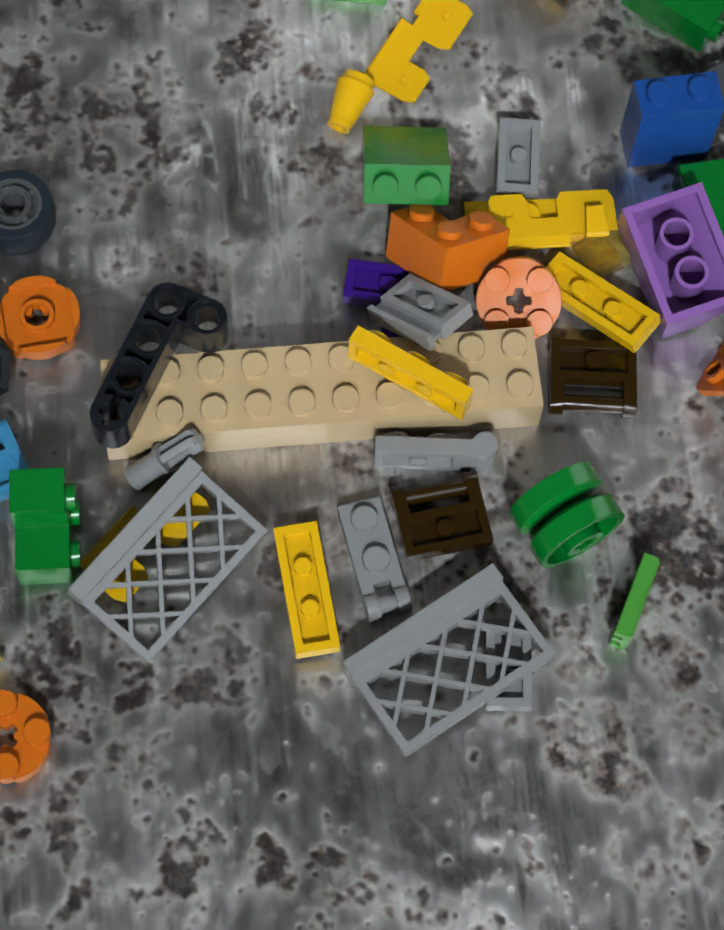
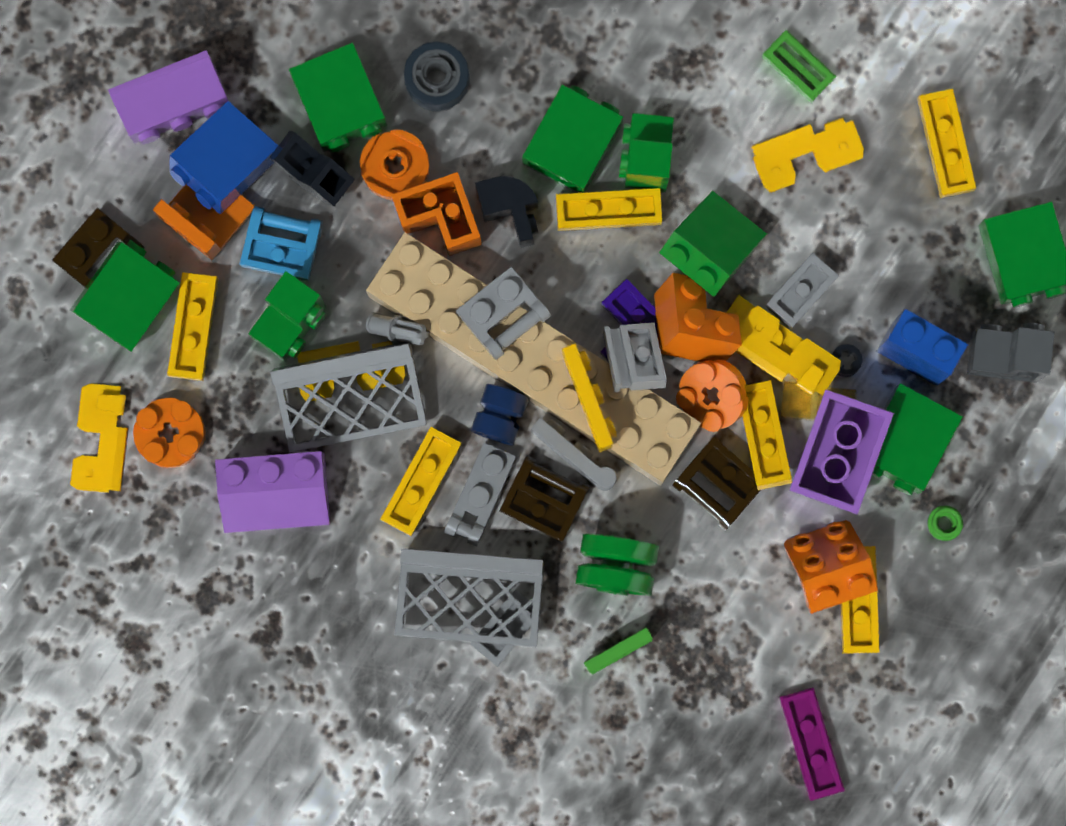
camera: 45 degrees right, 15 degrees up
black beam [89,282,229,449] -> none
yellow cone [327,69,375,134] -> none
none -> medium lavender slope [215,451,330,533]
none -> orange brick [391,172,482,256]
none -> light grey plate [456,267,551,360]
none -> dark blue wheel [470,384,529,446]
none -> black brick [475,176,538,248]
none -> green brick [522,85,623,193]
none -> yellow plate [556,188,662,231]
none -> green brick [619,113,674,192]
none -> black bush [832,344,863,378]

